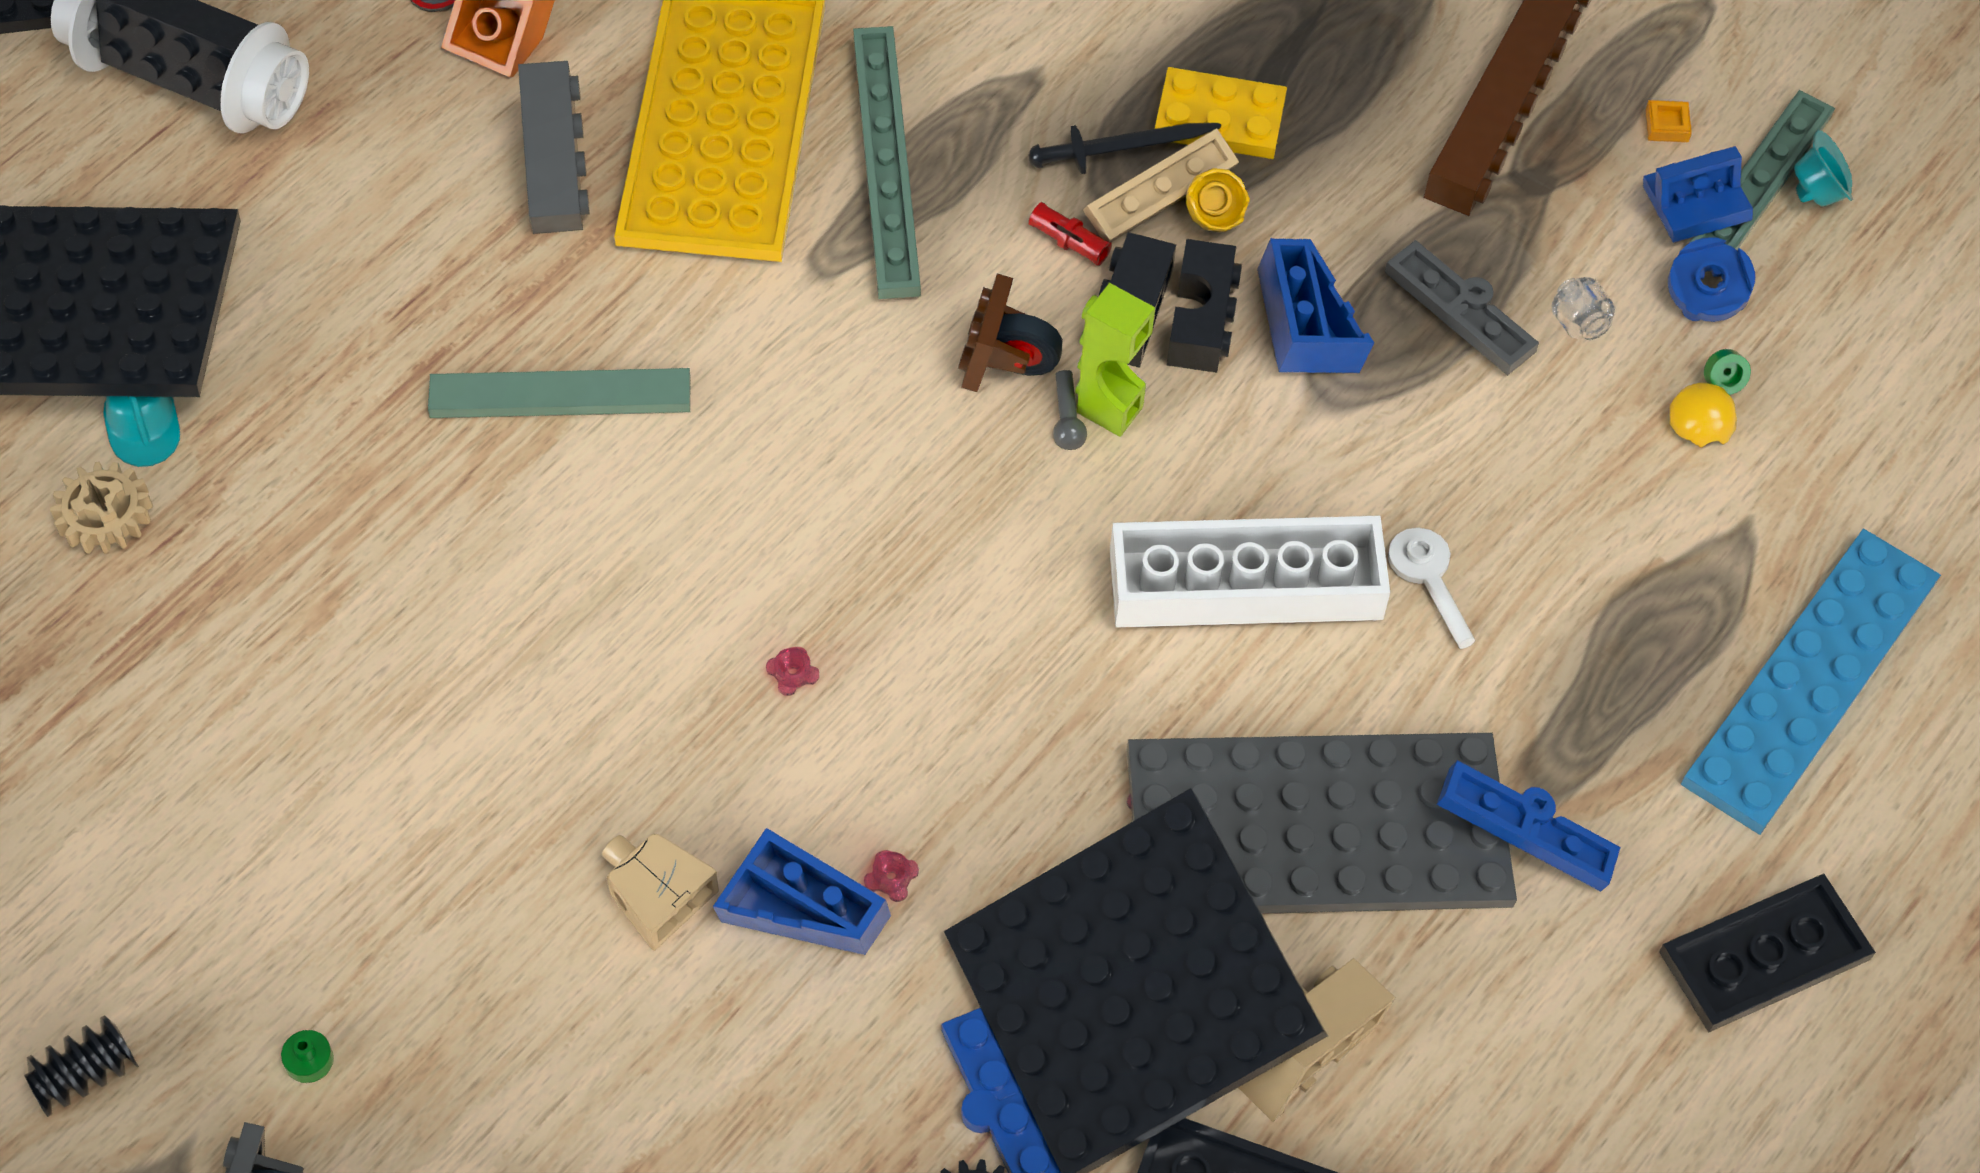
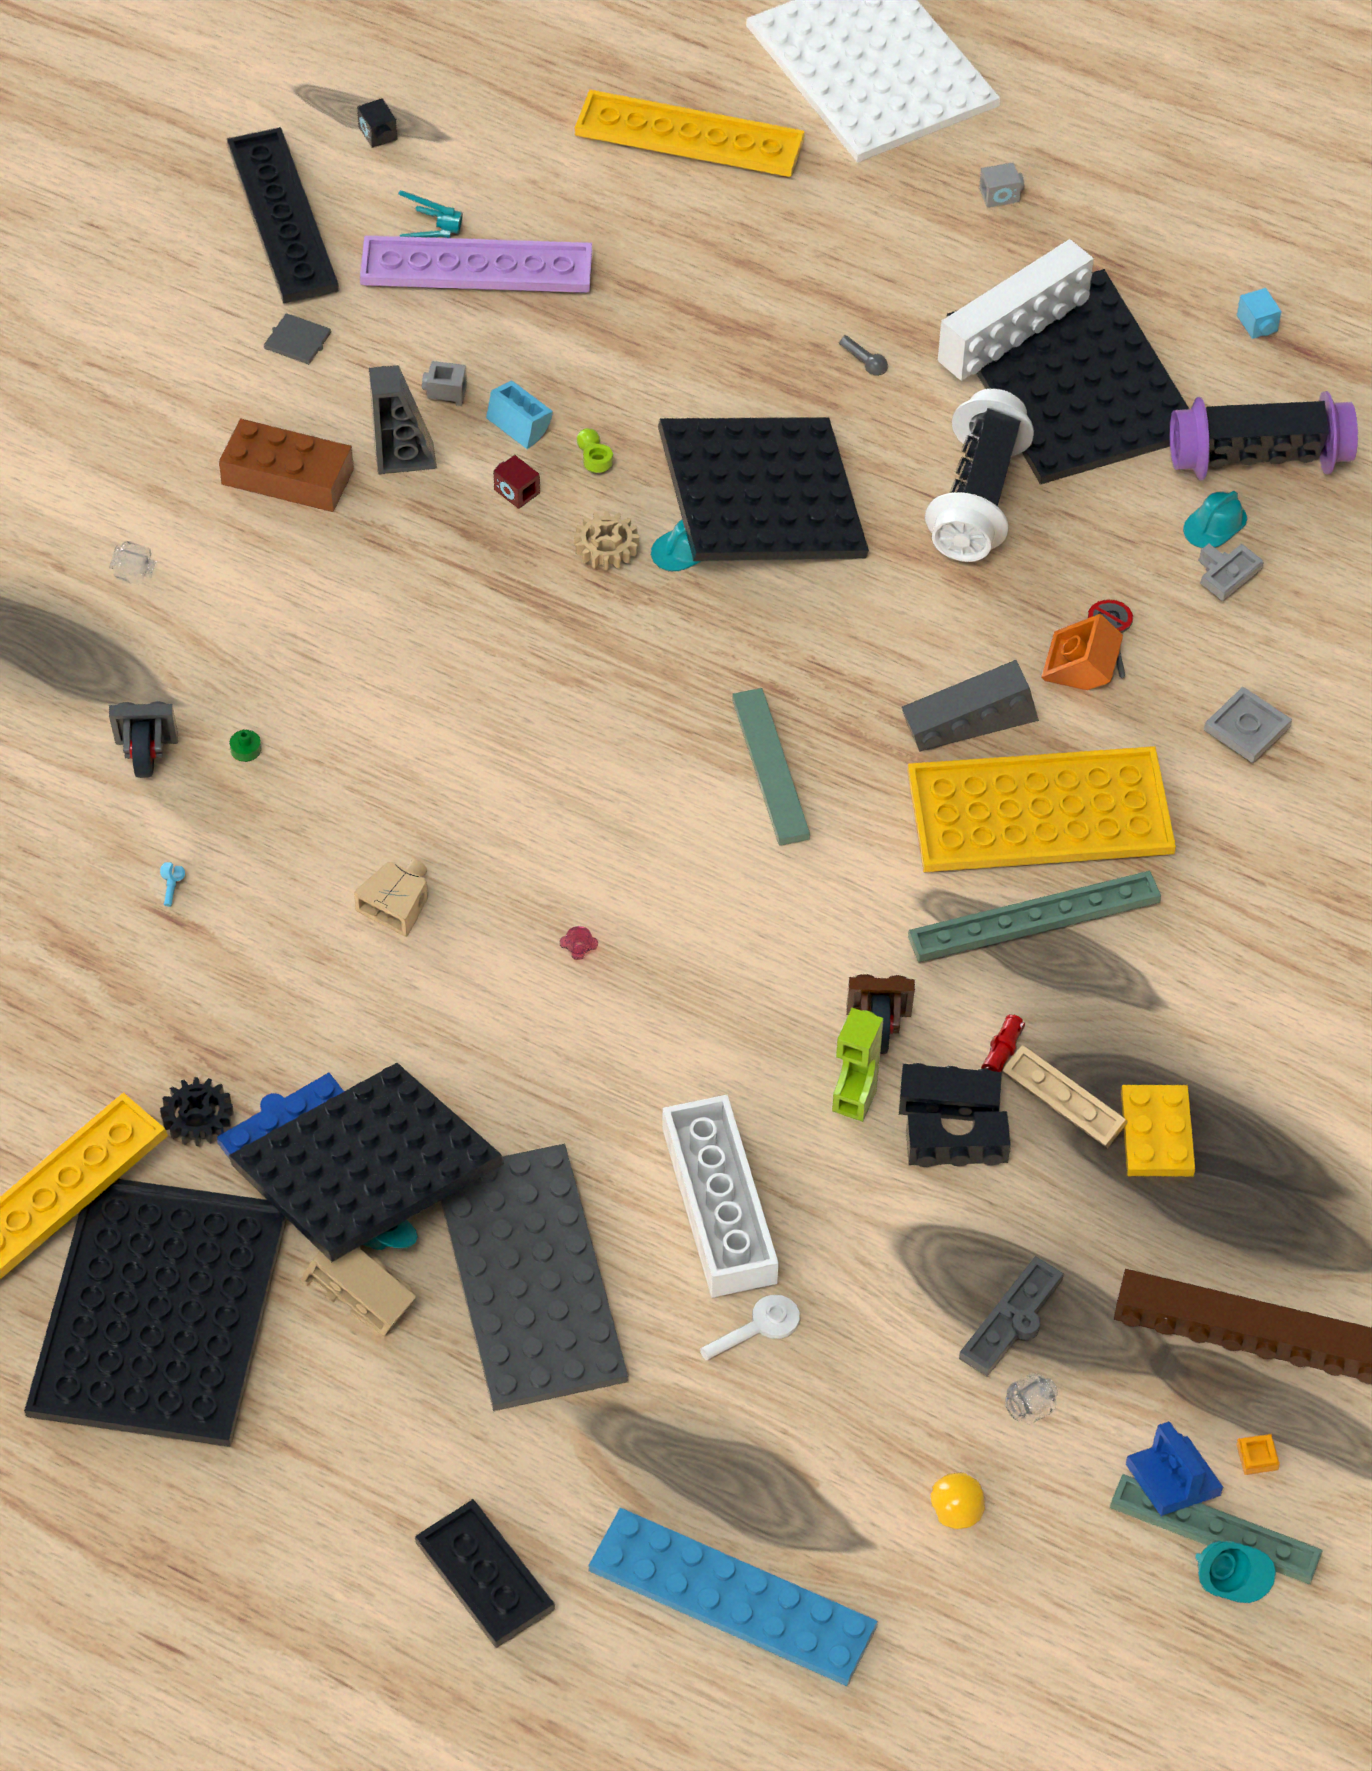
camera: 80 degrees right, 5 degrees down
black piece [24,1015,139,1117] -> none
blue wedge [713,828,891,955] -> none
clear pink plate [864,850,919,902] -> none
black sword [1028,123,1221,174] -> none
dark grey bar [1053,370,1087,450] -> none
yellow hair [1186,168,1250,232] -> none
blue wedge [1257,238,1374,373] -> none
blue hinge [1437,760,1621,892] -> none
blue plate [1668,237,1756,322] -> none
tile [1704,349,1751,395] -> none

